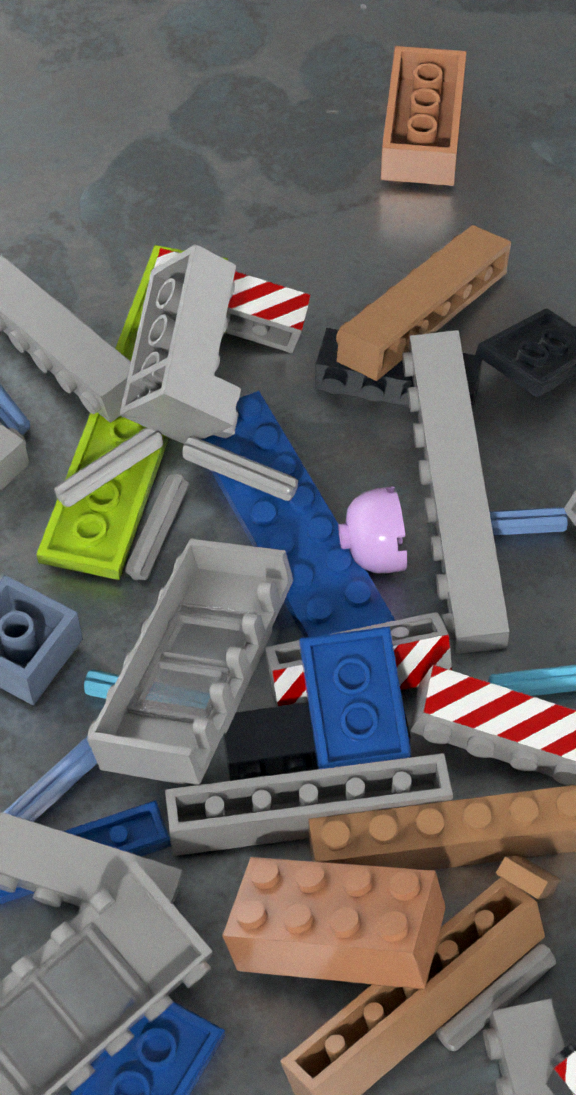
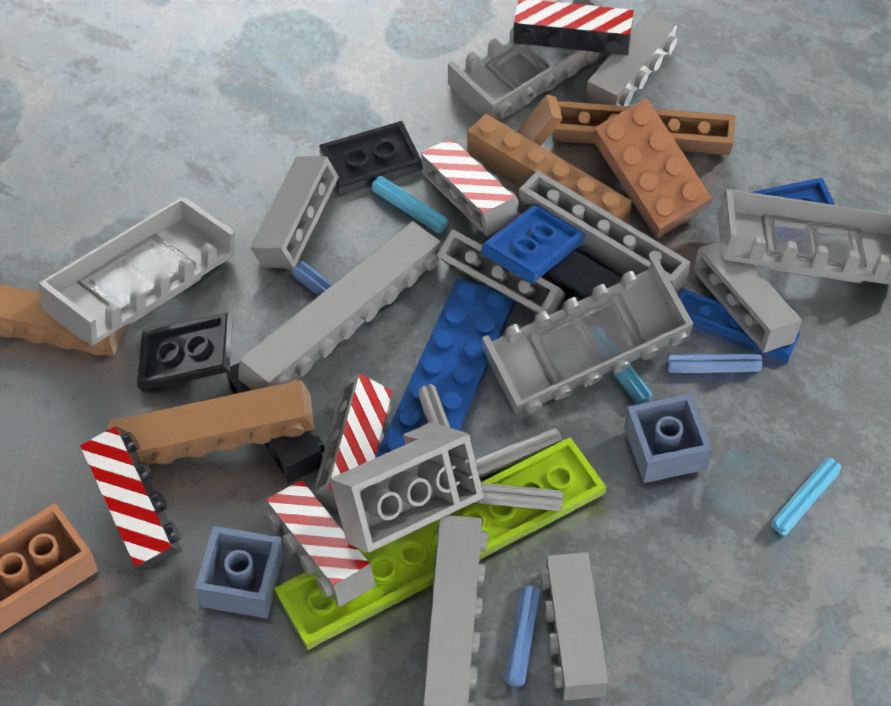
camera: 135 degrees left, 0 degrees up
lavender cylinder [338,486,407,573] -> none
none -> brick [80,426,183,570]
none -> sand blue brick [195,526,284,619]
none -> brick [313,373,392,511]

